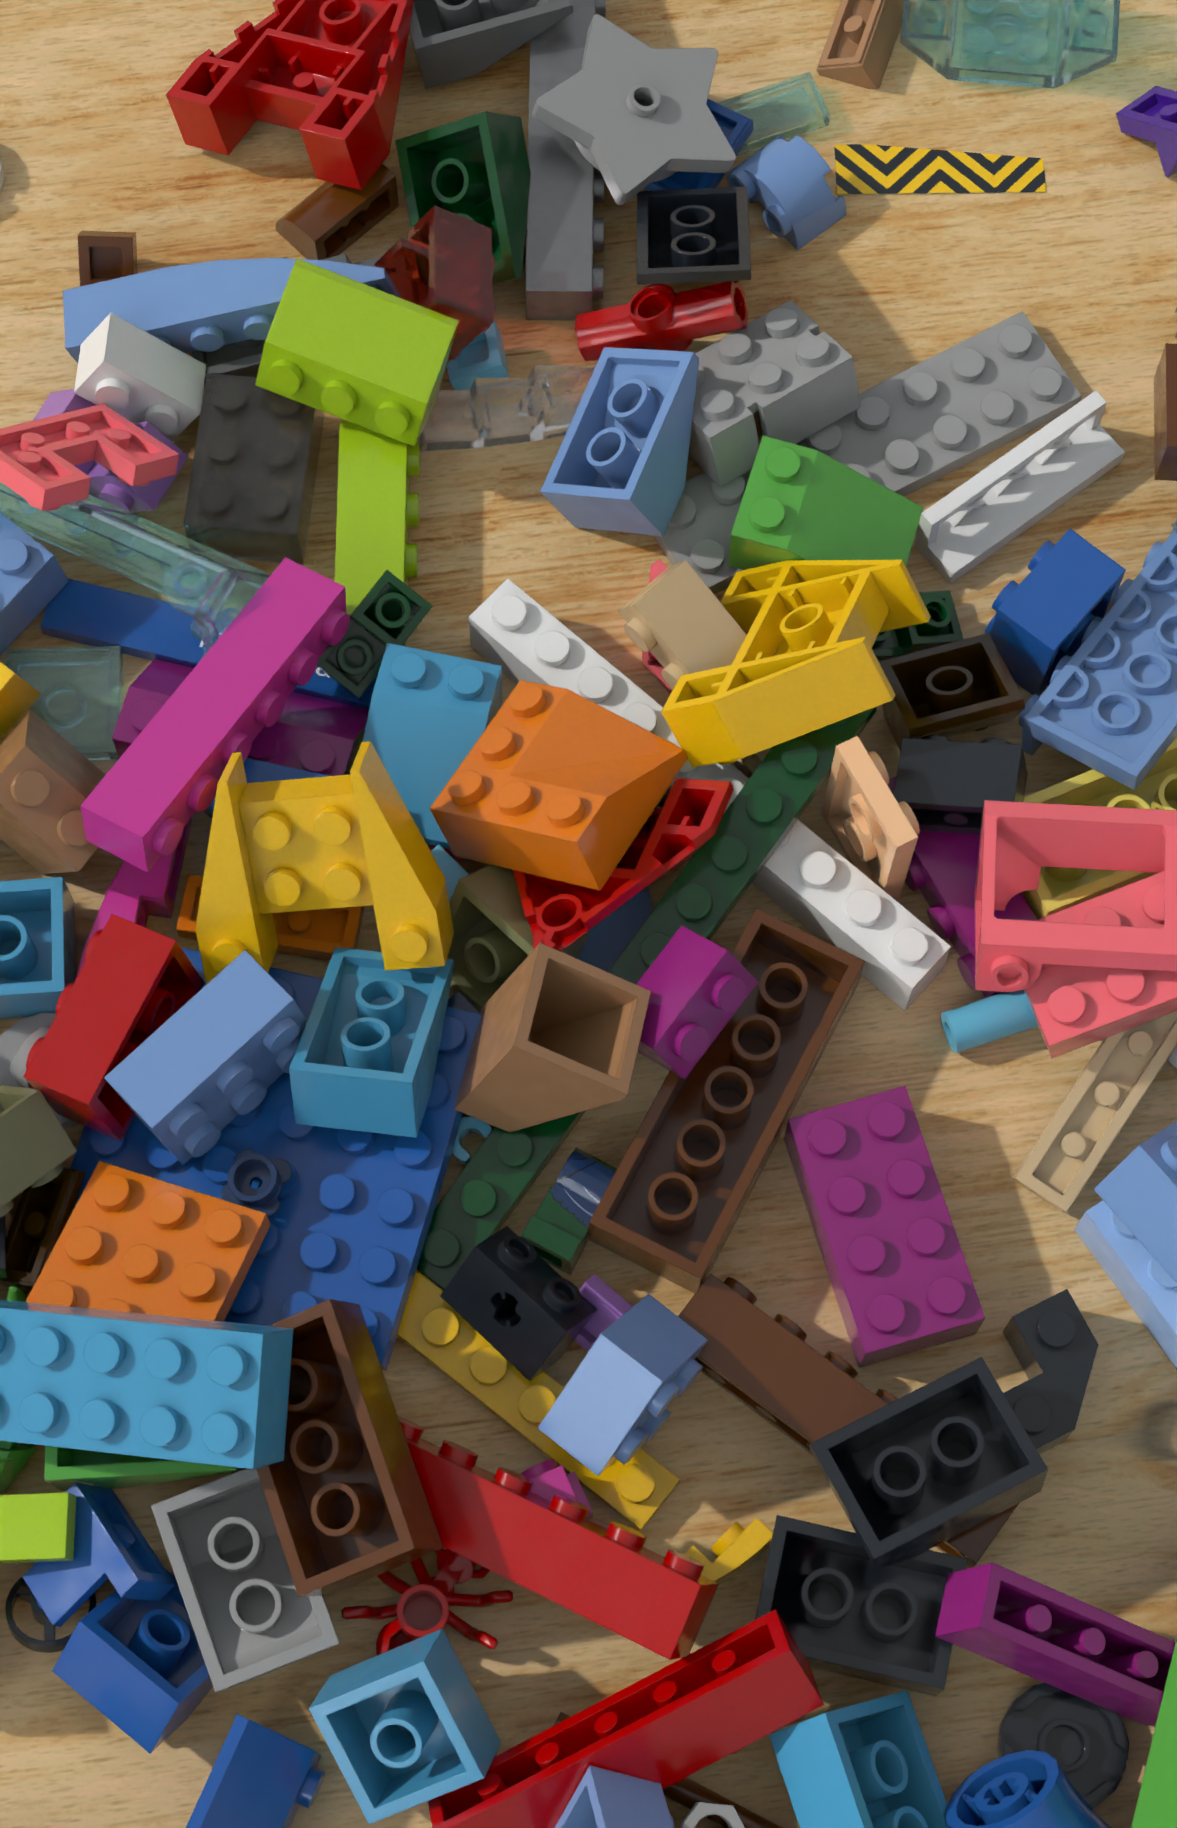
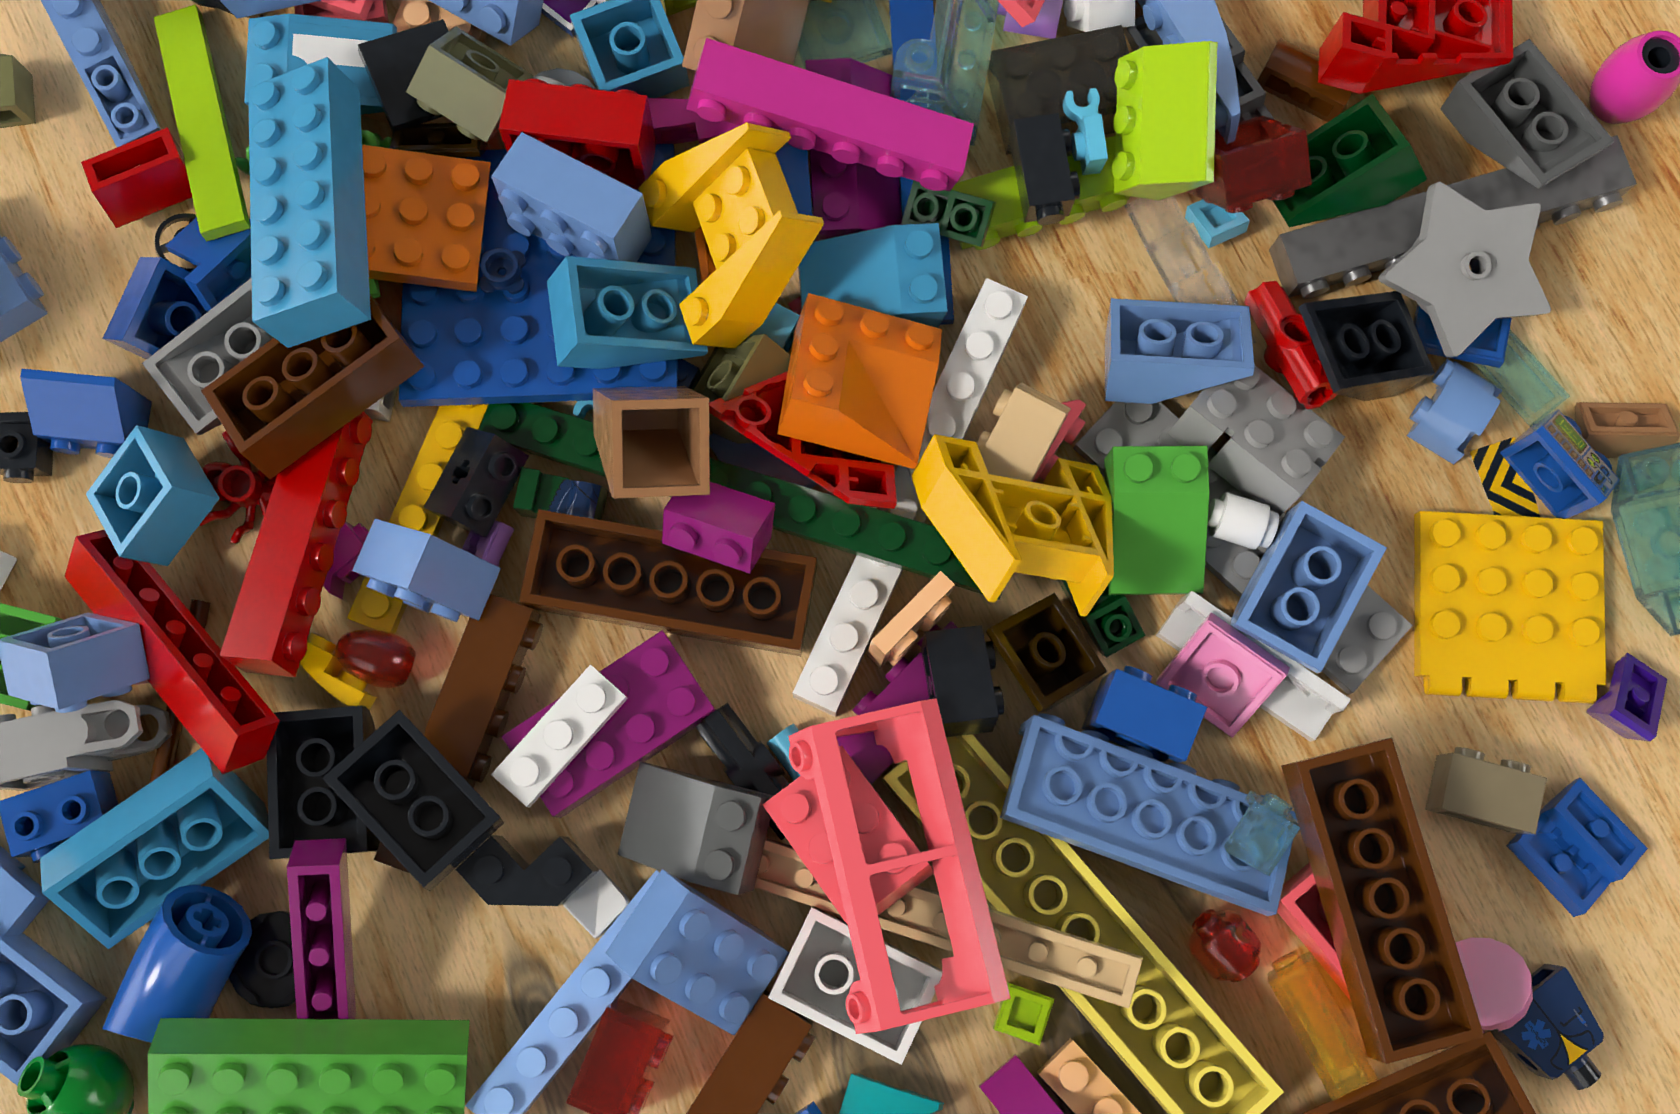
camera: 70 degrees right, 10 degrees up
none -> clear red animal [335,629,416,688]
none -> white plate [491,665,628,807]
none -> white slope [562,869,631,939]
none -> dark grey slope [618,762,774,895]
none -> black piece [696,703,789,841]
none -> black brick [1009,113,1080,225]
none -> medium azure plate [1063,88,1108,175]
none -> bright pink tile [1156,612,1290,738]
none -> white brick [1208,492,1279,549]
none -> medium blue brick [1231,501,1387,673]
none -> yellow hinge [1414,511,1606,704]
none -> blue slope [1500,409,1620,519]

